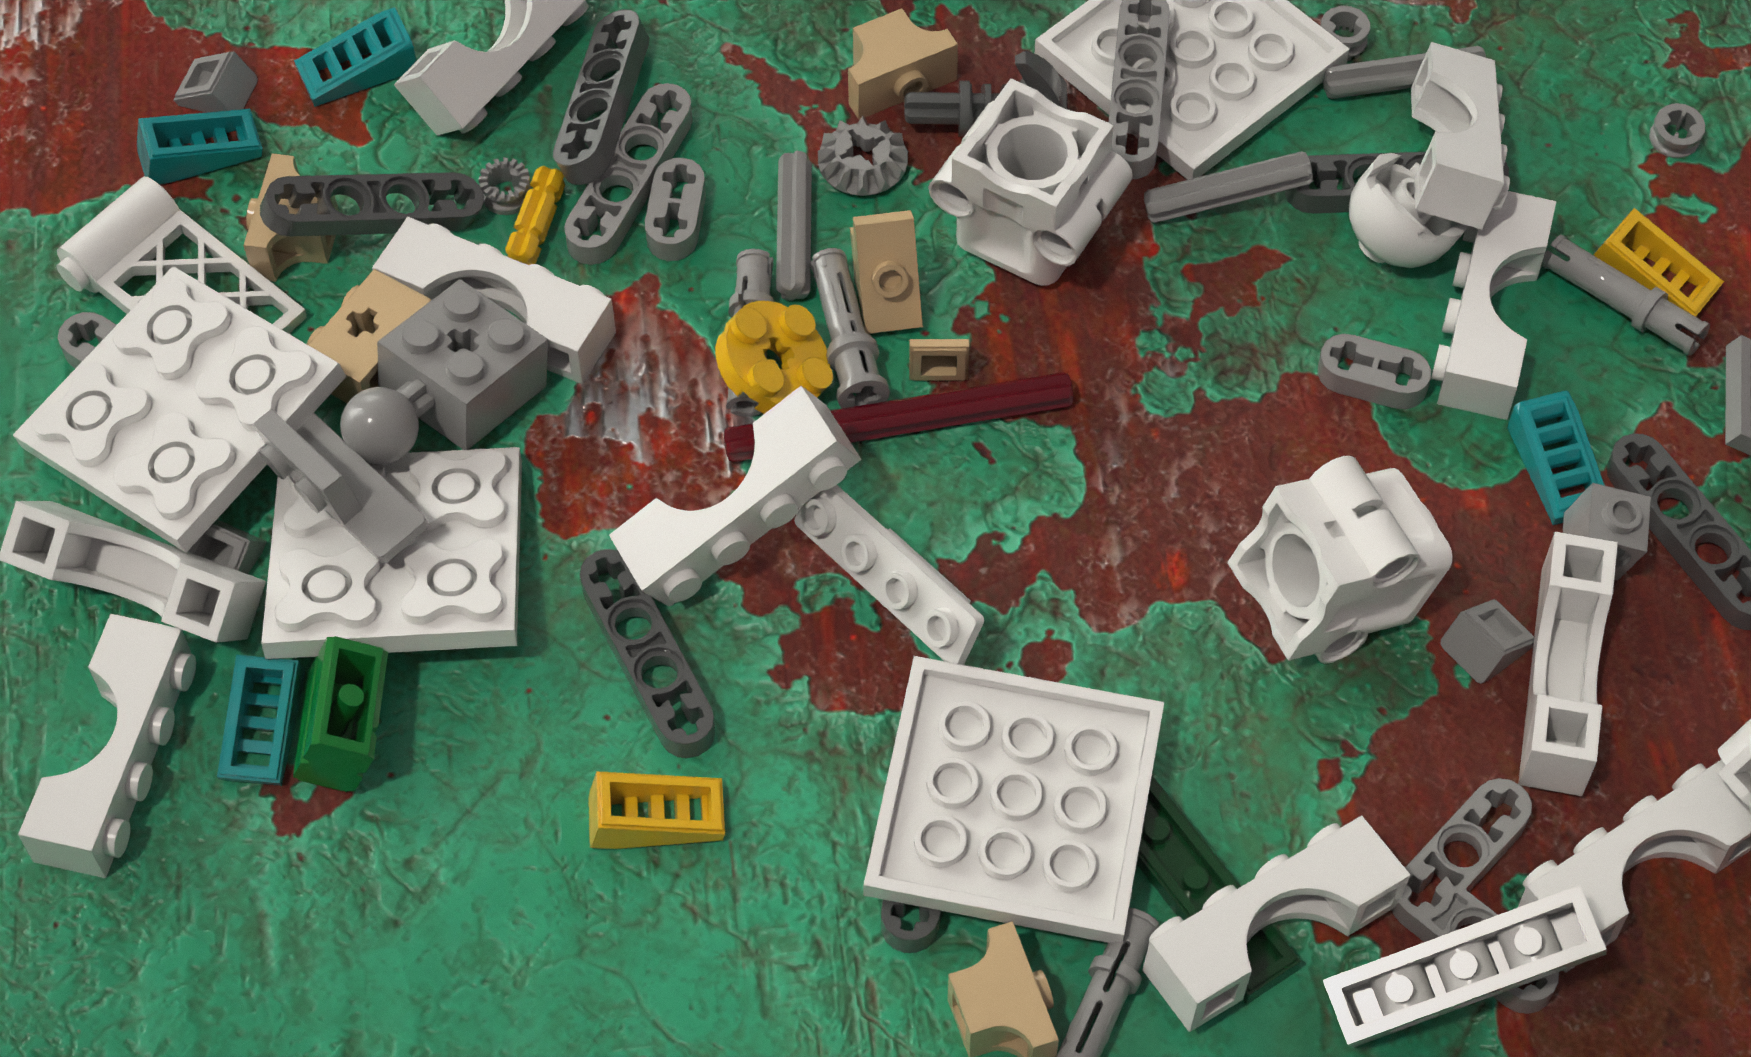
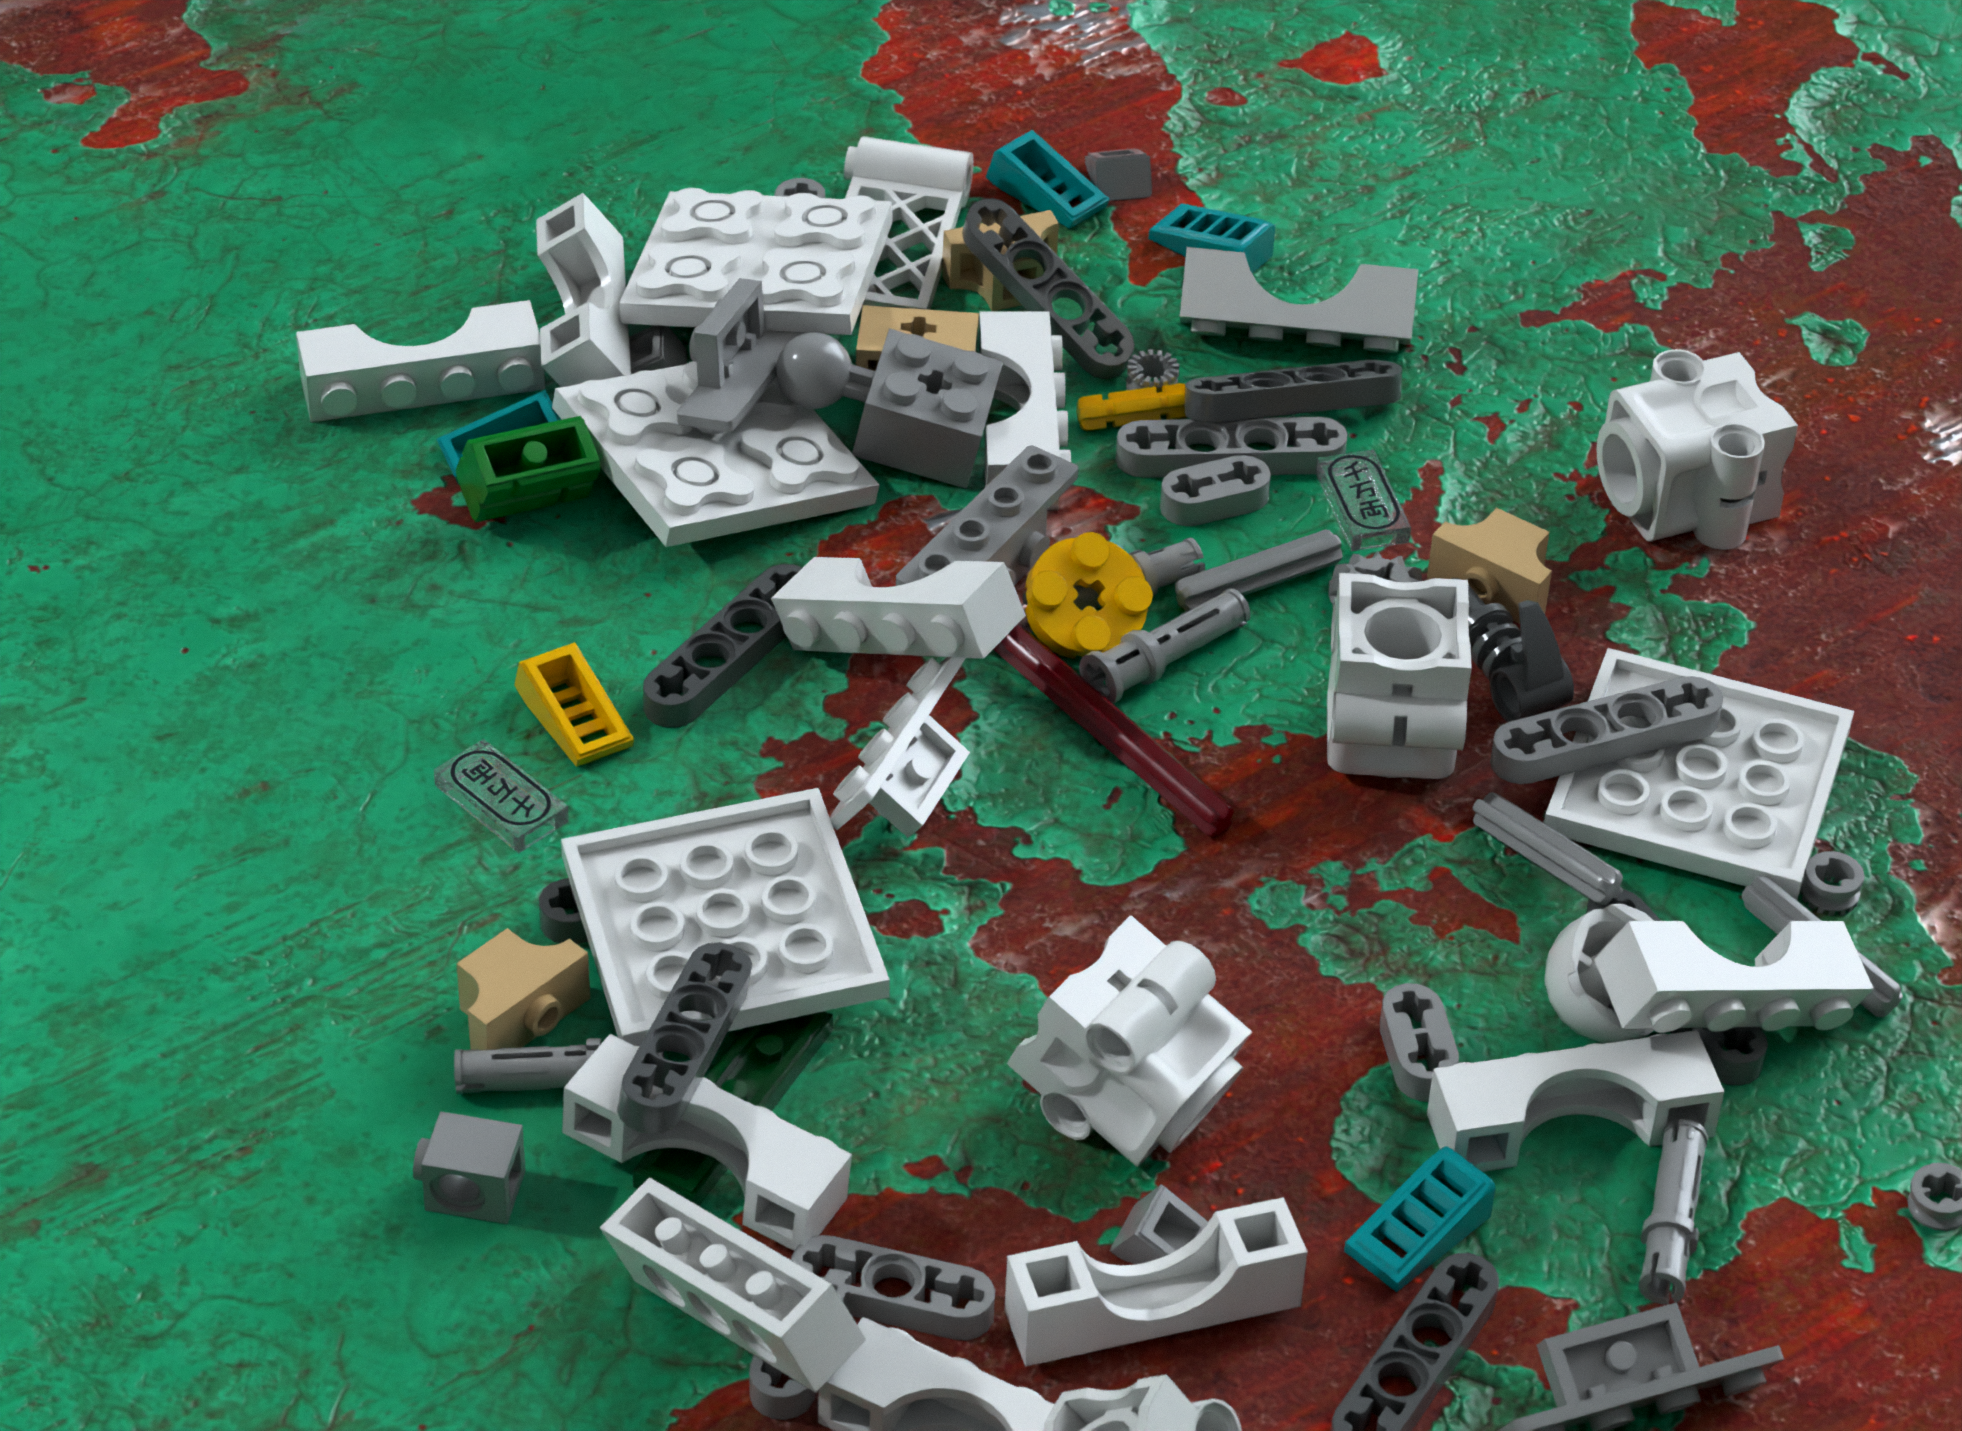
camera: 60 degrees right, 15 degrees down
tan brick [850,210,923,334] -> none
tan slope [909,339,969,381] -> none
light grey brick [1563,483,1651,581] -> none
yellow slope [1593,208,1724,317] -> none
none -> clear tile [434,739,569,853]
none -> dark grey beam [617,942,752,1134]
none -> light grey bracket [896,445,1079,586]
none -> clear tile [1316,449,1411,551]

